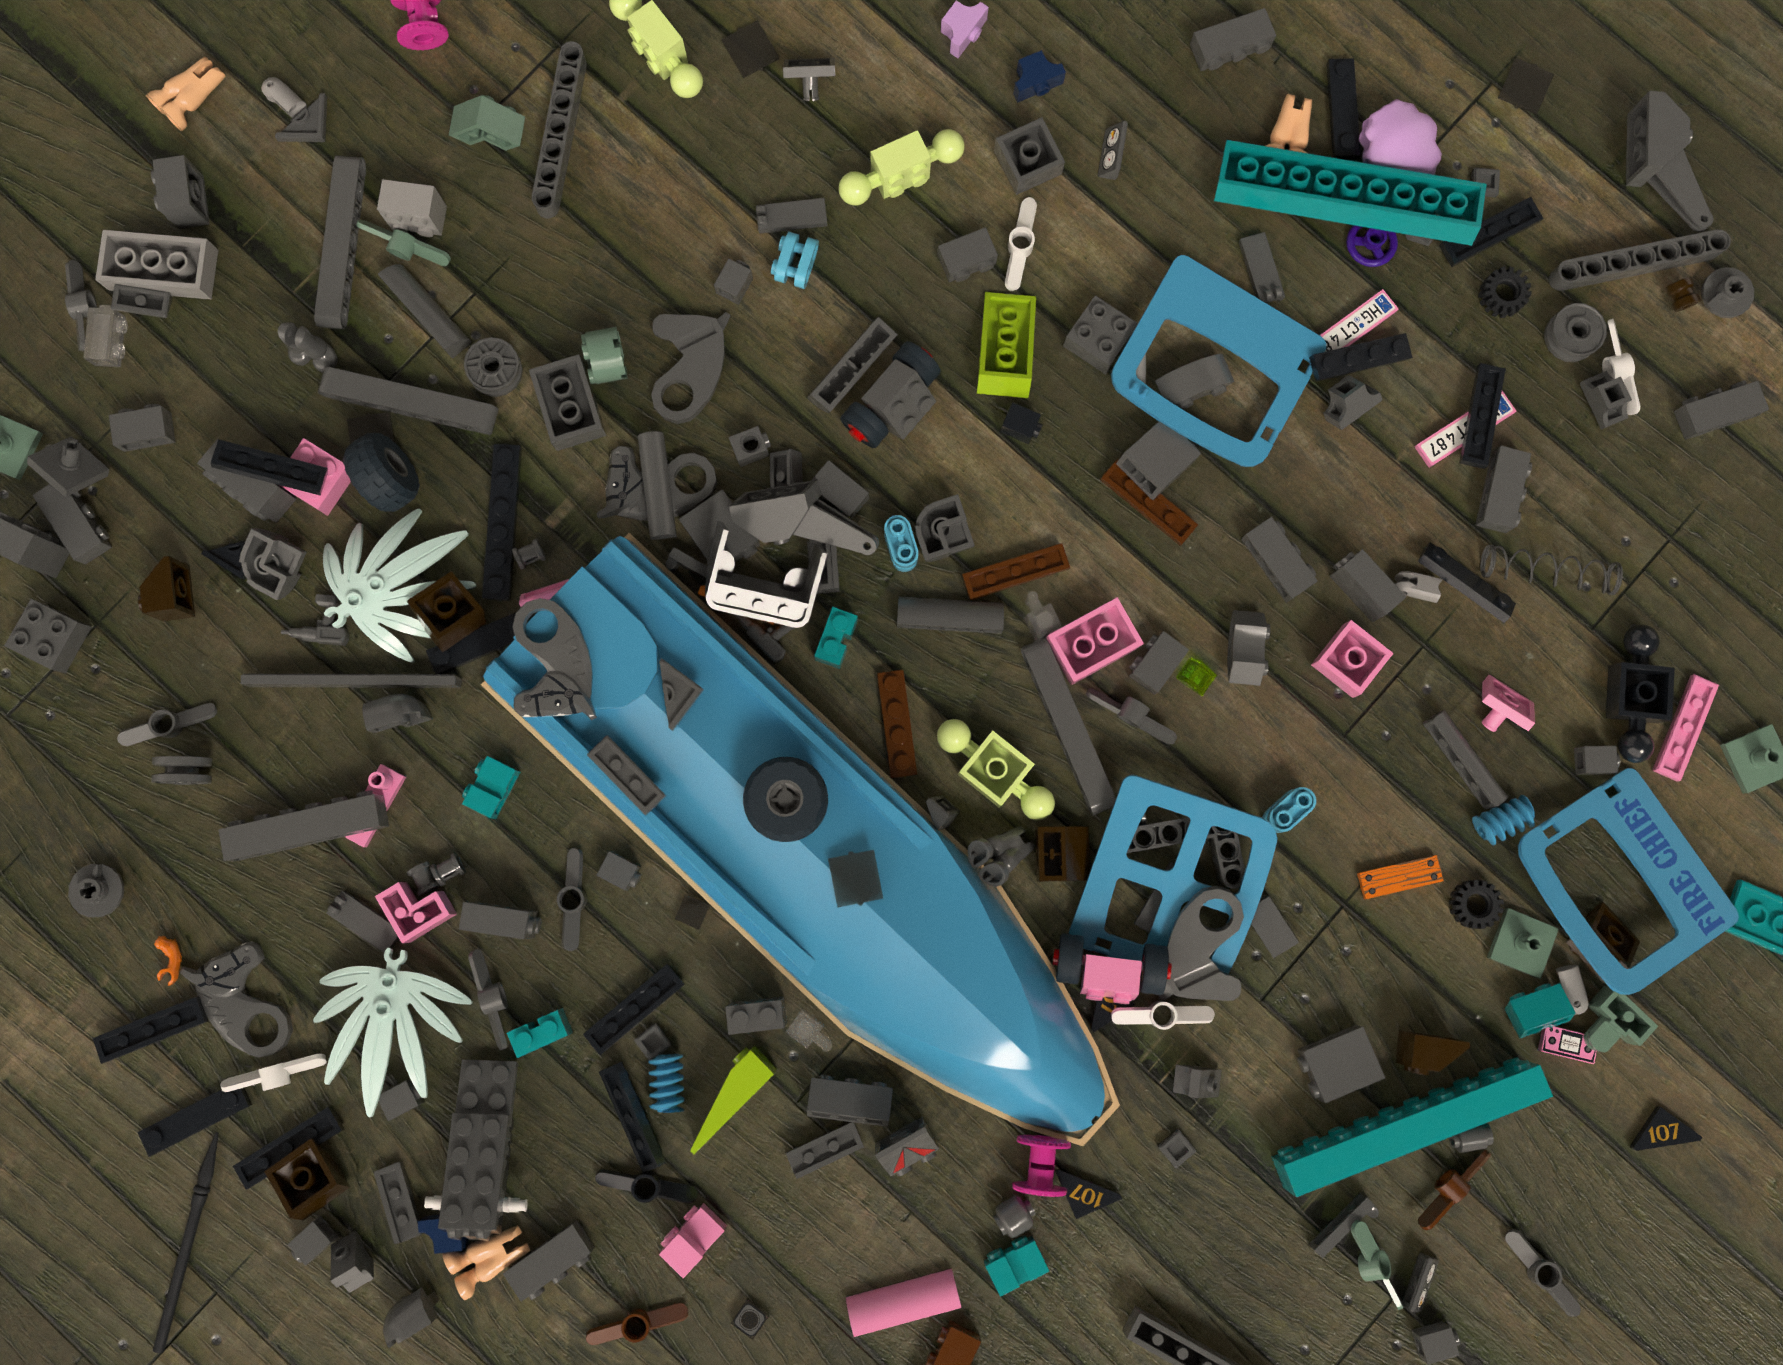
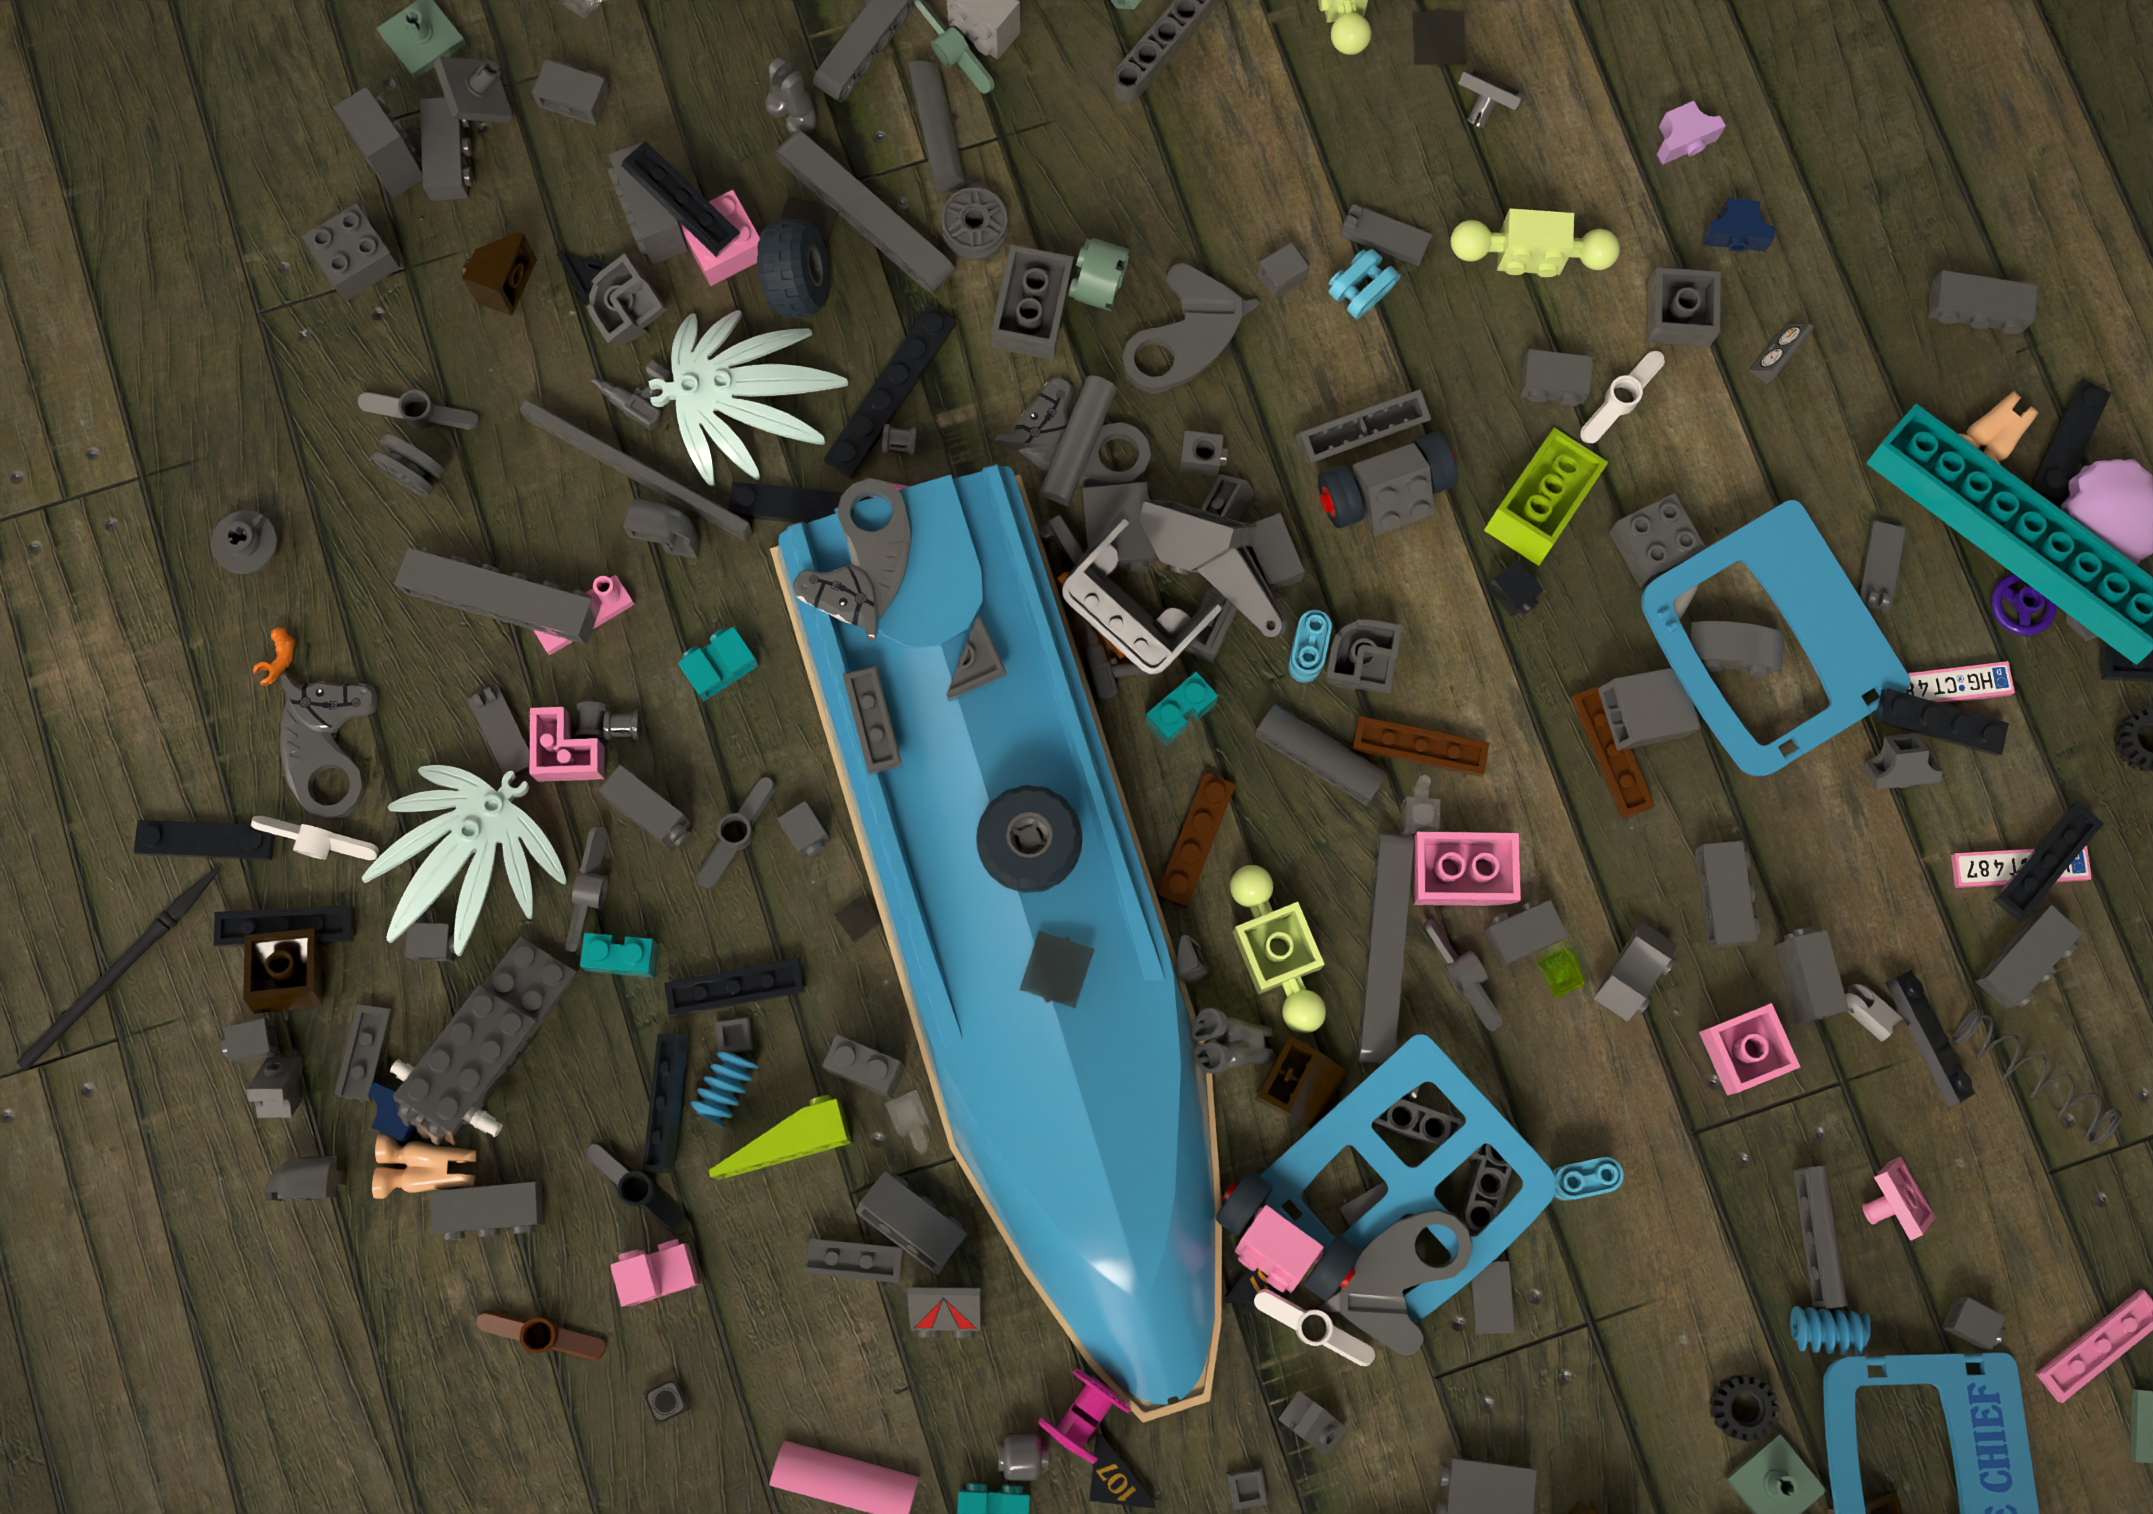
camera: 30 degrees right, 5 degrees down
black plate [92,996,209,1064] -> none
dark brown slope [407,571,487,652] -> none
orange tile [1357,855,1443,899] -> none
black brick [1606,624,1675,763] -> none

